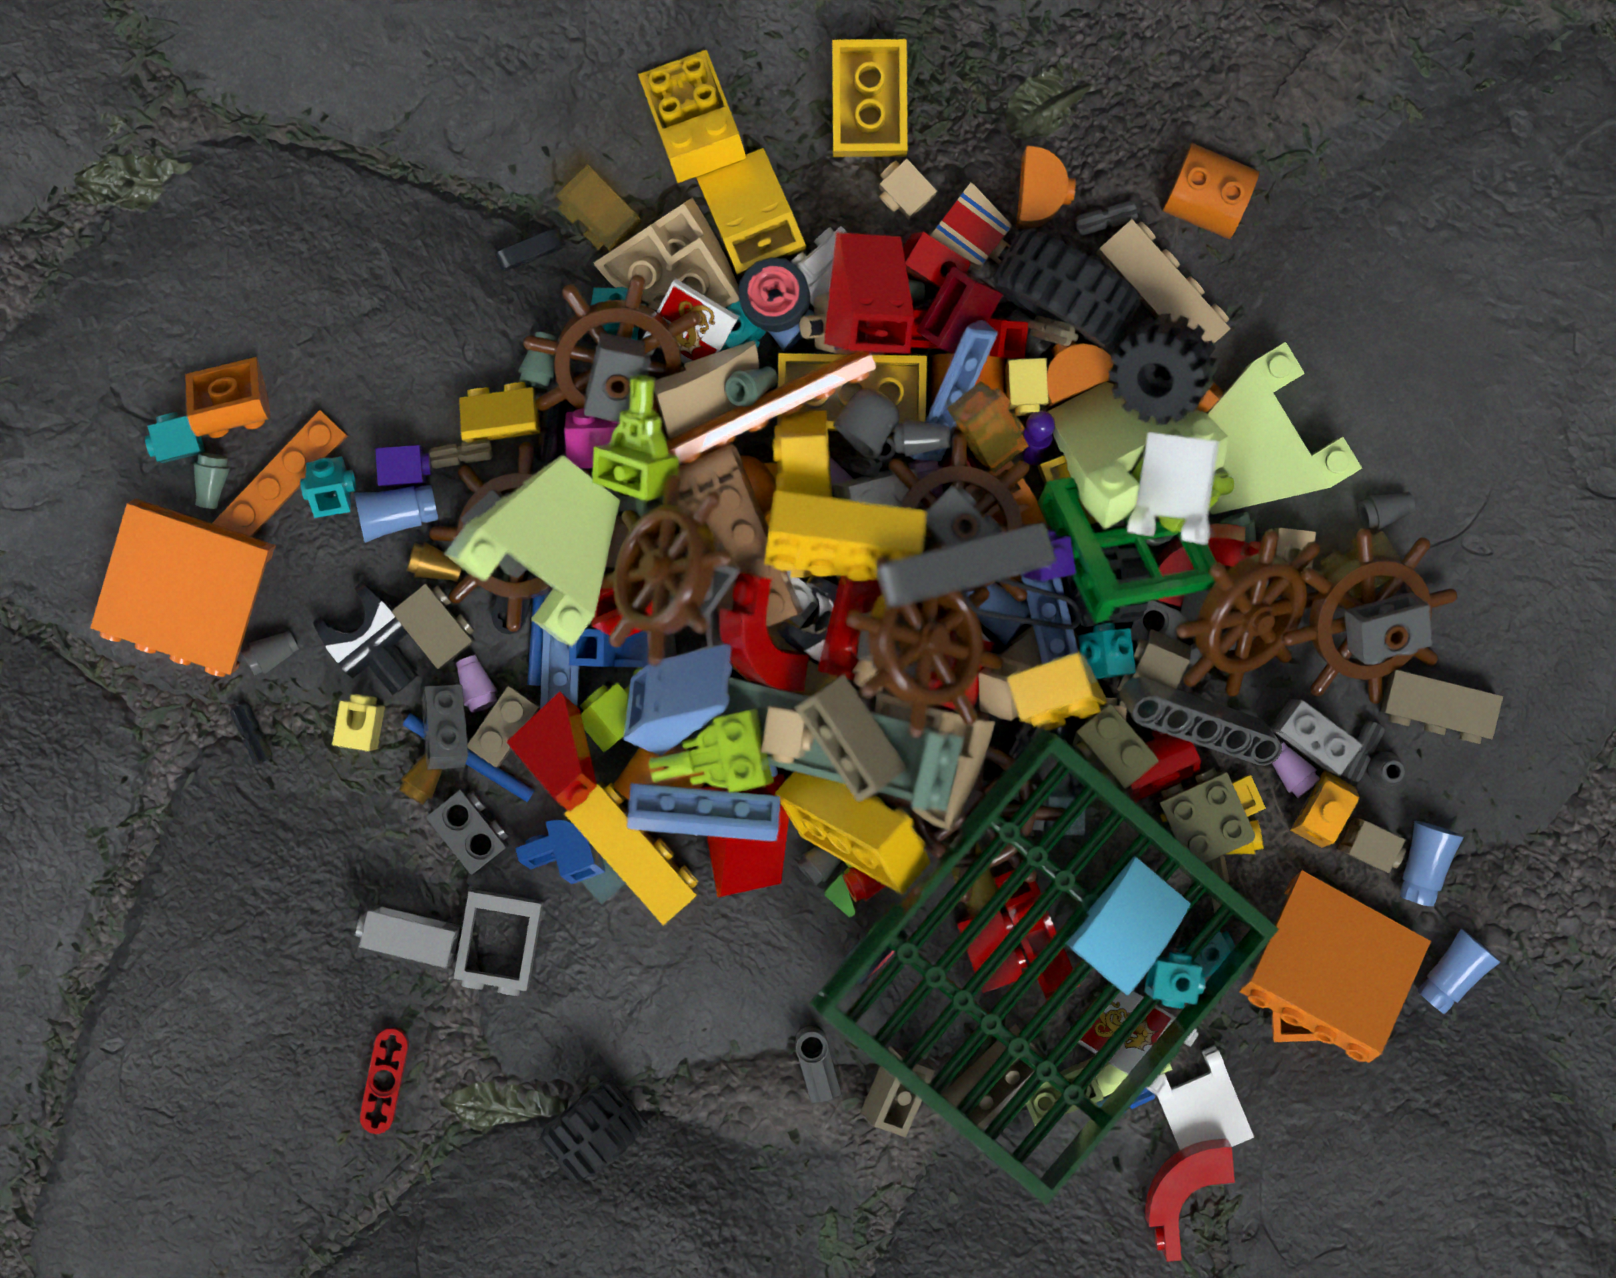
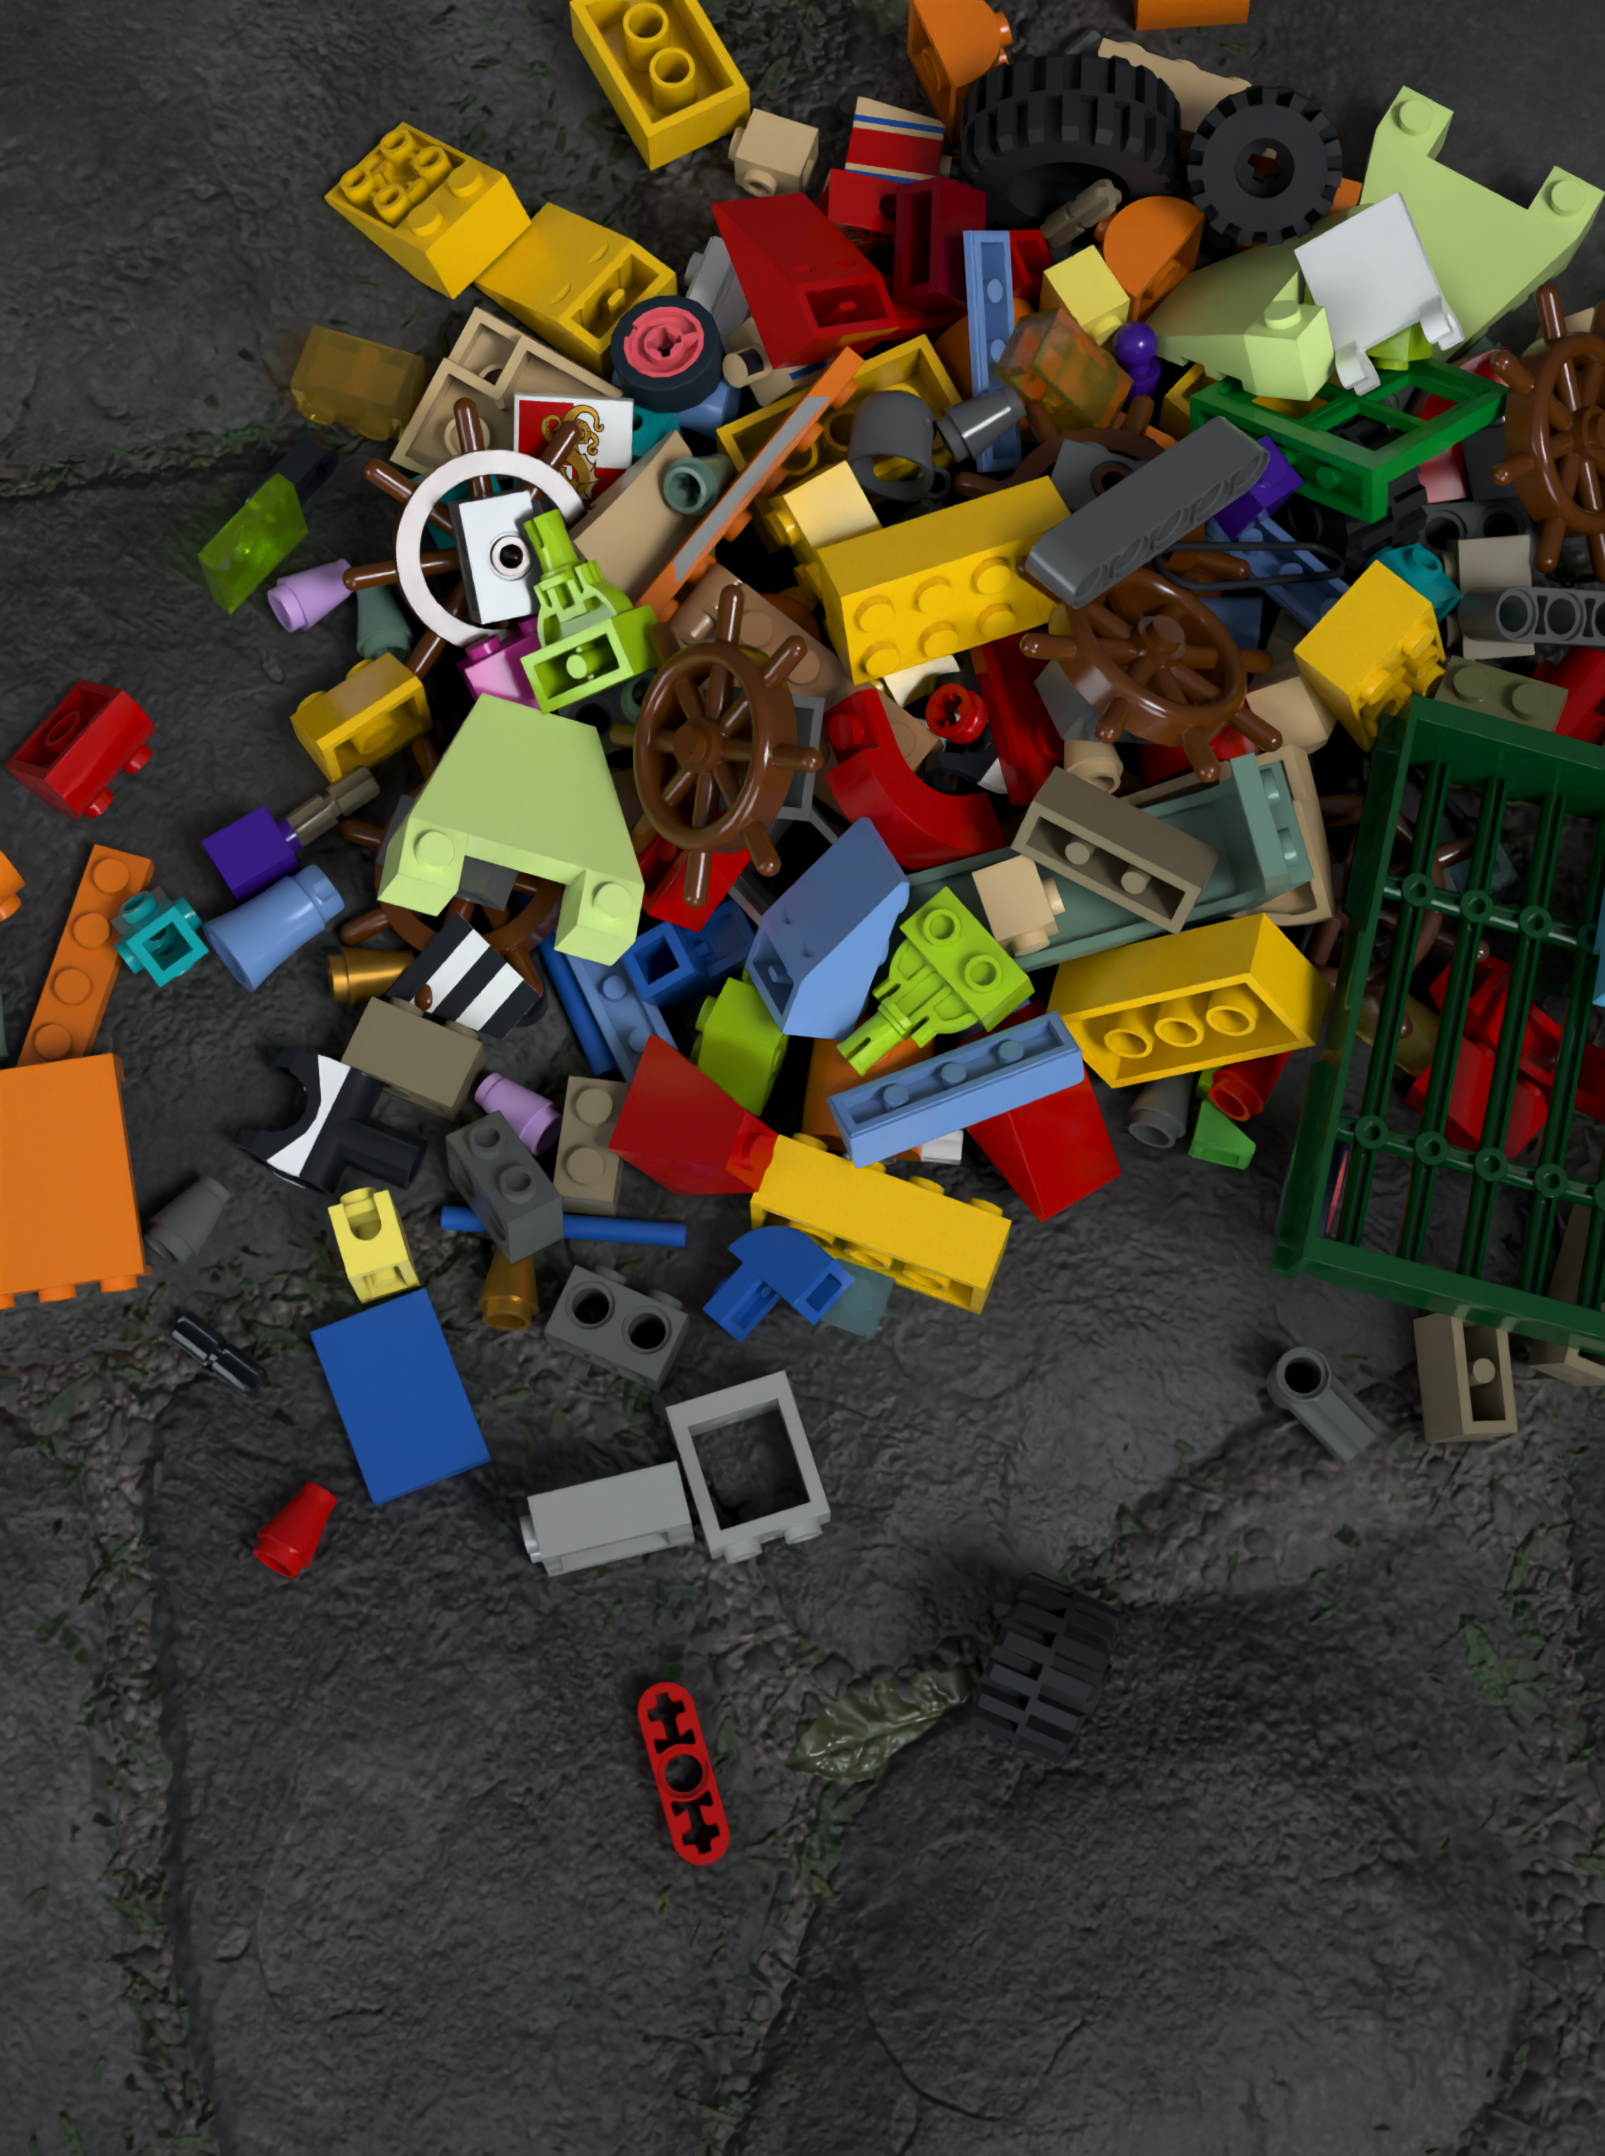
camera: 25 degrees left, 15 degrees down
none -> red brick [4,679,156,821]
none -> clear neon green plate [198,472,308,615]
none -> red cone [253,1481,338,1579]
none -> lavender cone [267,558,355,632]
none -> blue tile [310,1288,492,1506]
none -> black sticker [385,912,541,1040]
none -> red bush [925,683,988,745]

